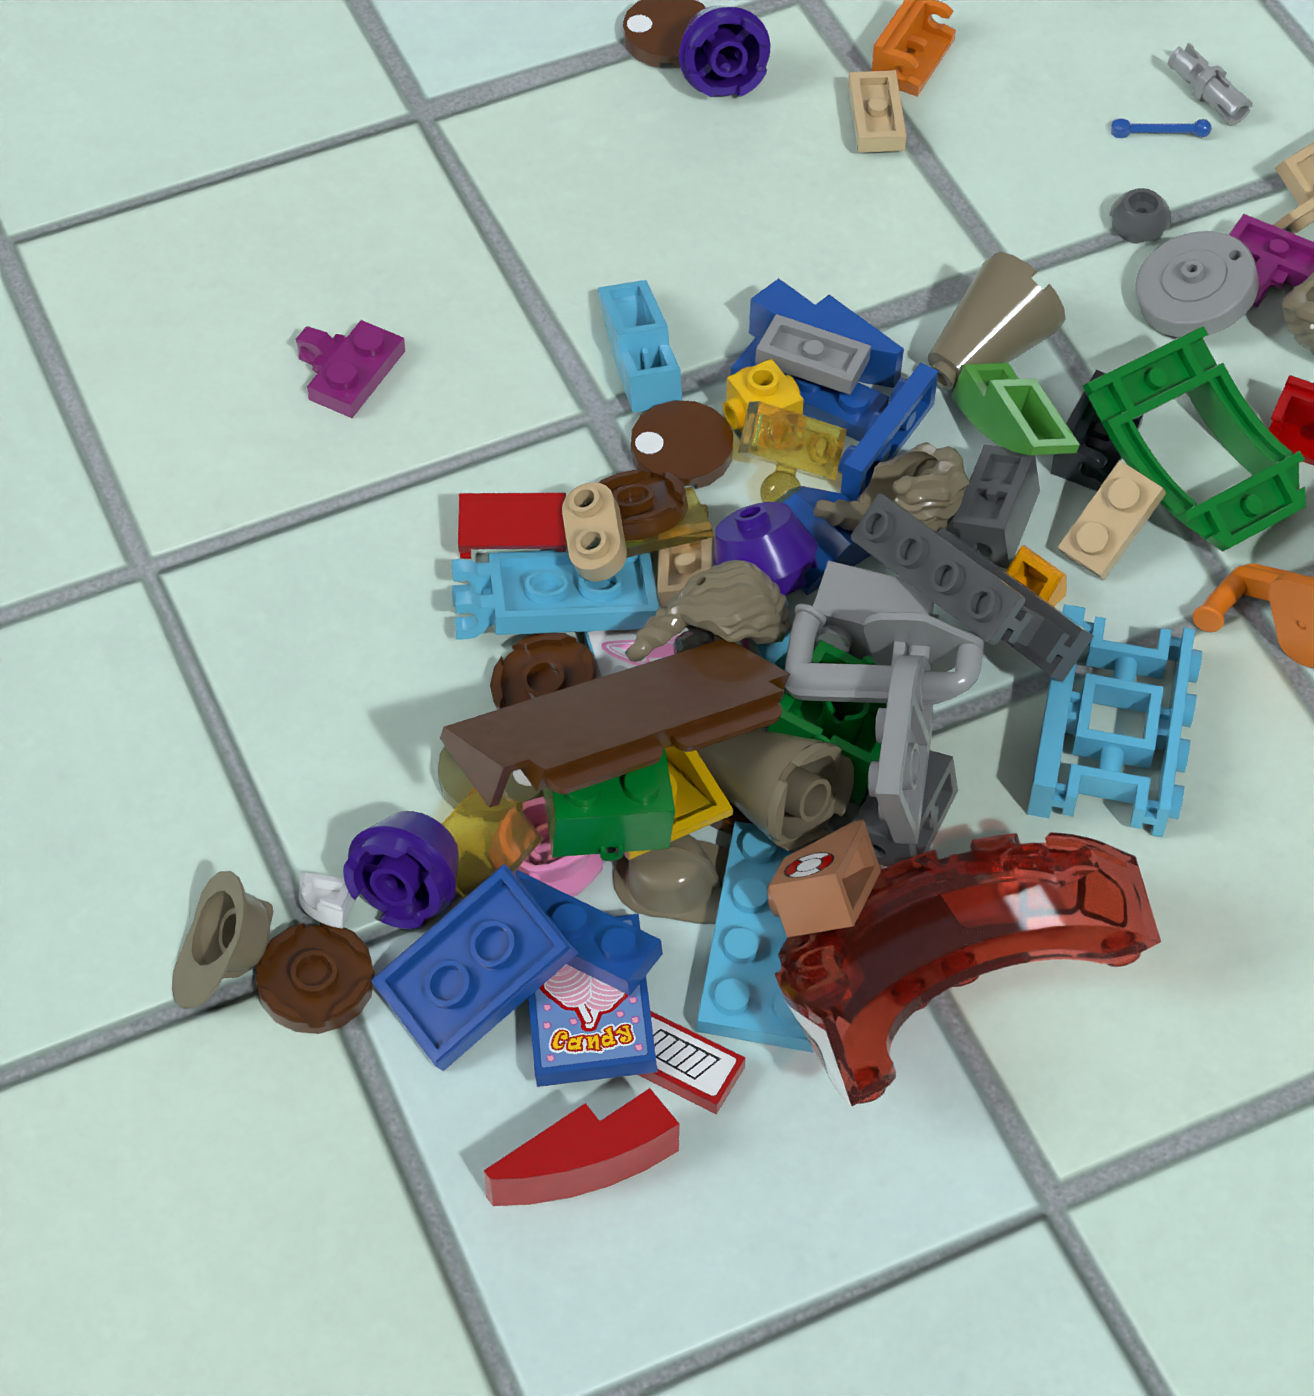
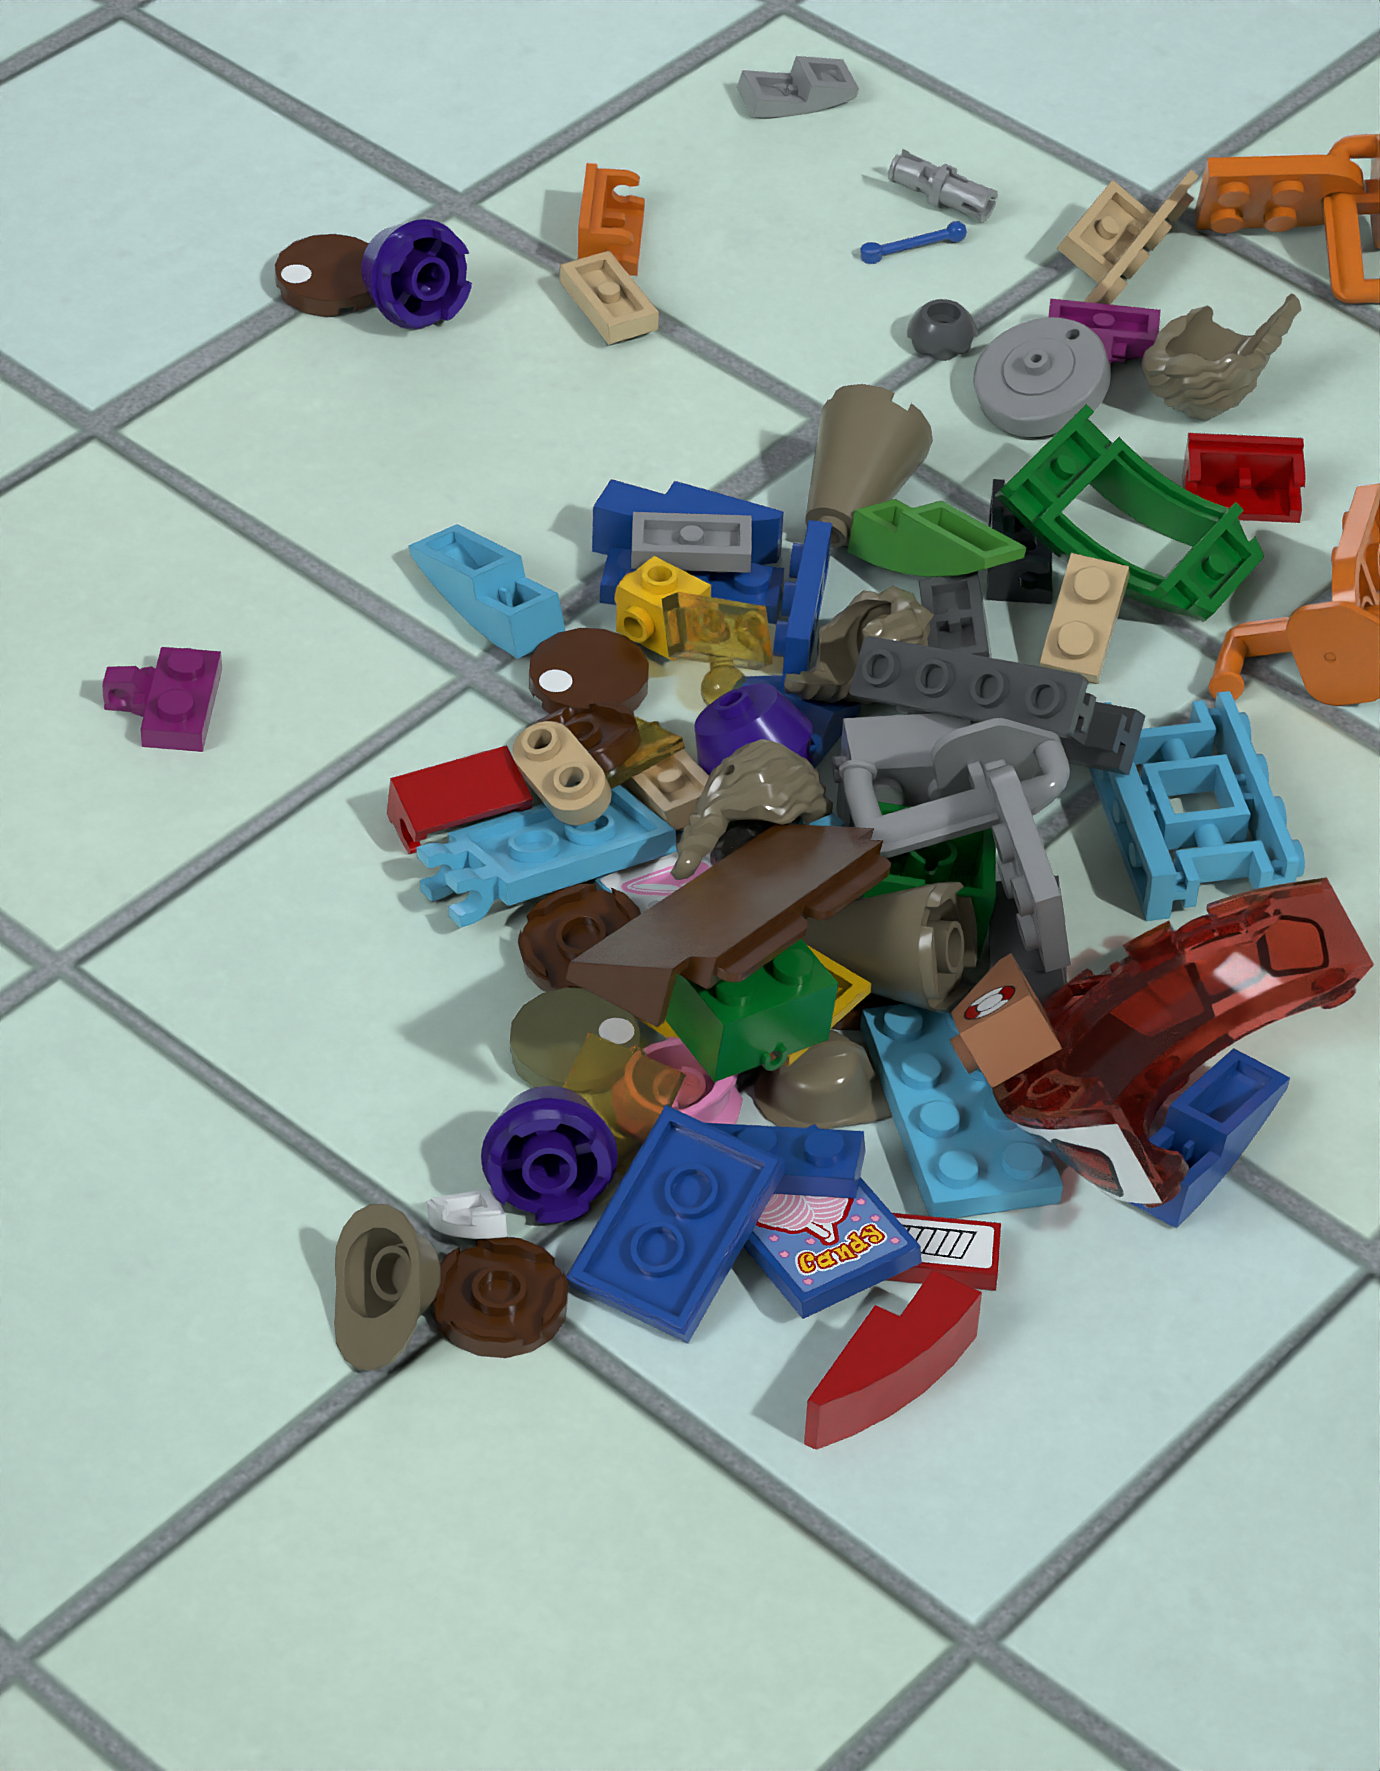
camera: 25 degrees left, 10 degrees down
none -> blue slope [1129,1048,1290,1229]

